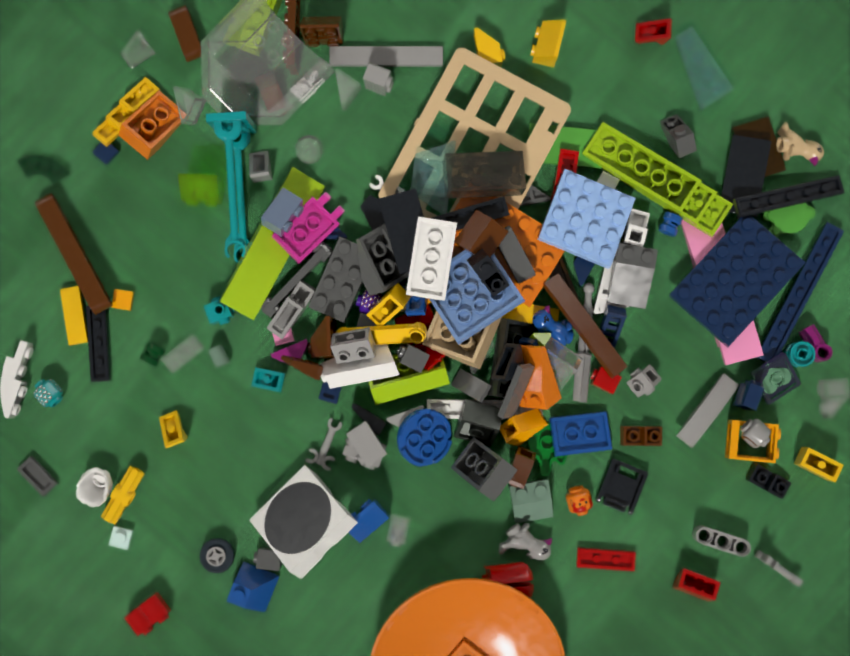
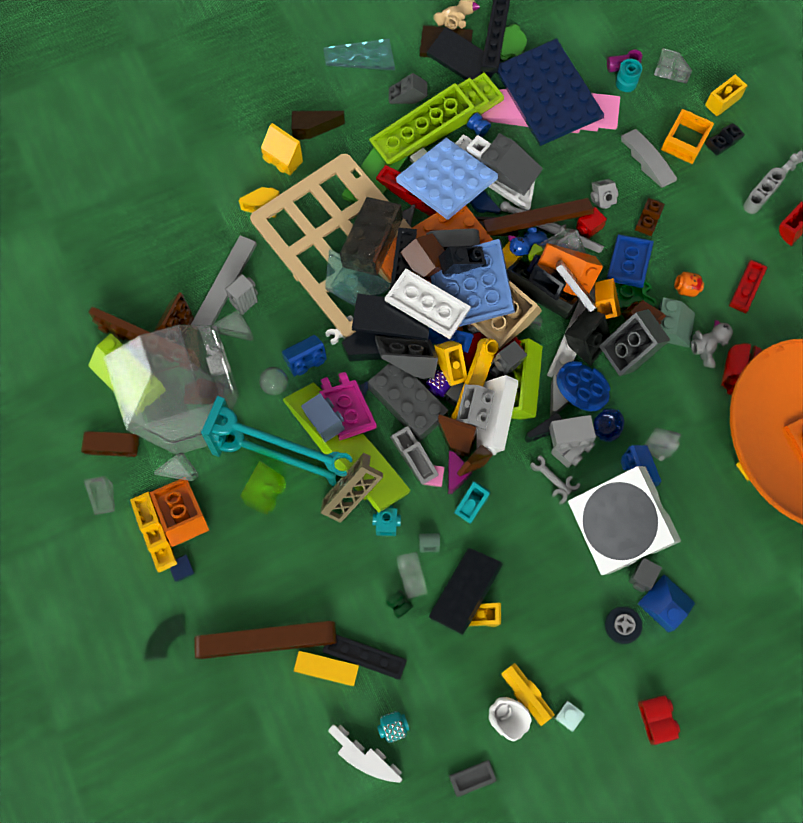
camera: 70 degrees left, 15 degrees down
light orange tile [111,289,135,311] -> none
light grey slope [249,151,273,183] -> none
dark grey piece [260,241,333,318] -> none
dark blue tile [318,382,342,404] -> none
dark grey slope [451,369,491,403] -> none
black container [595,458,649,516] -> none
dark blue slope [600,305,627,348] -> none
red slope [635,18,672,45] -> none
dark blue brick [733,380,765,411] -> none
light grey head [740,419,771,448] -> none
tile [751,352,801,405] -> none
dark blue plate [756,222,844,363] -> none
none -> blue slope [281,335,327,376]
none -> dark brown slope [291,111,345,140]
none -> dark tan fence [320,453,383,523]
none -> black tile [429,548,503,636]
none -> clear blue hair [594,408,625,442]

